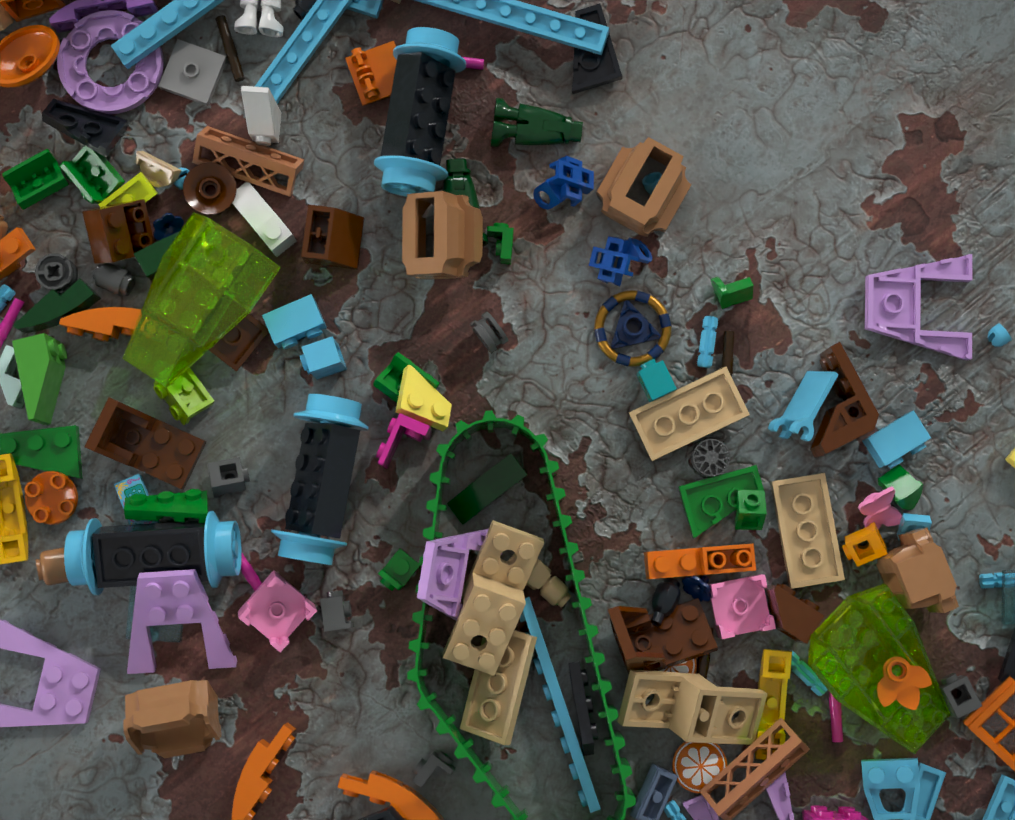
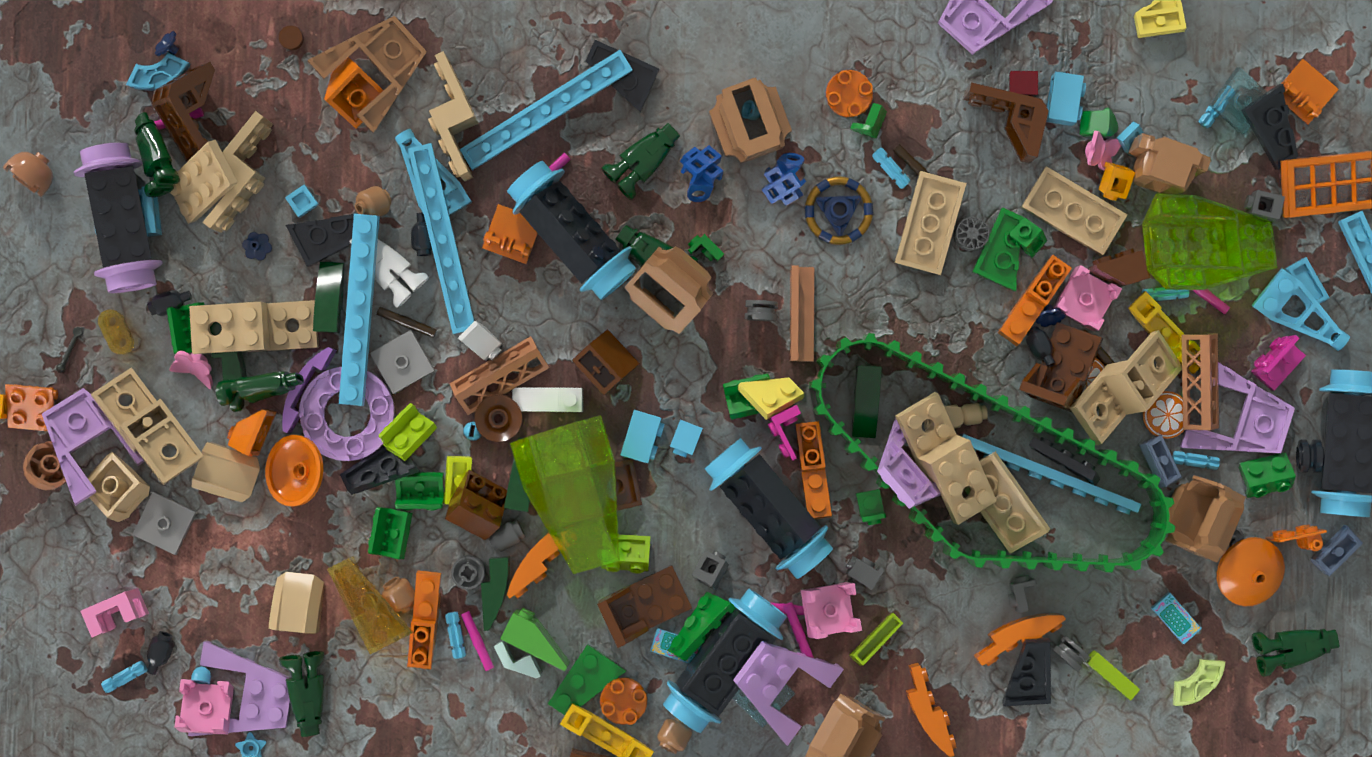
camera: 50 degrees left, 5 degrees up
tan tile [136,151,181,187] -> none
dark blue plant [153,213,184,240] -> none
teal brick [636,359,677,403] -> none
medium azure flag [768,371,839,441] -> none
orange plate [877,656,932,710] -> none
none -> lime bracket [378,403,437,461]
none -> dark pink piece [783,602,814,658]
none -> nougat fence [790,265,814,362]
none -> orange slope [795,421,832,519]
none -> orange dish [826,70,873,117]
none -> lime piece [849,613,903,666]
none -> dark red panel [1009,71,1038,97]

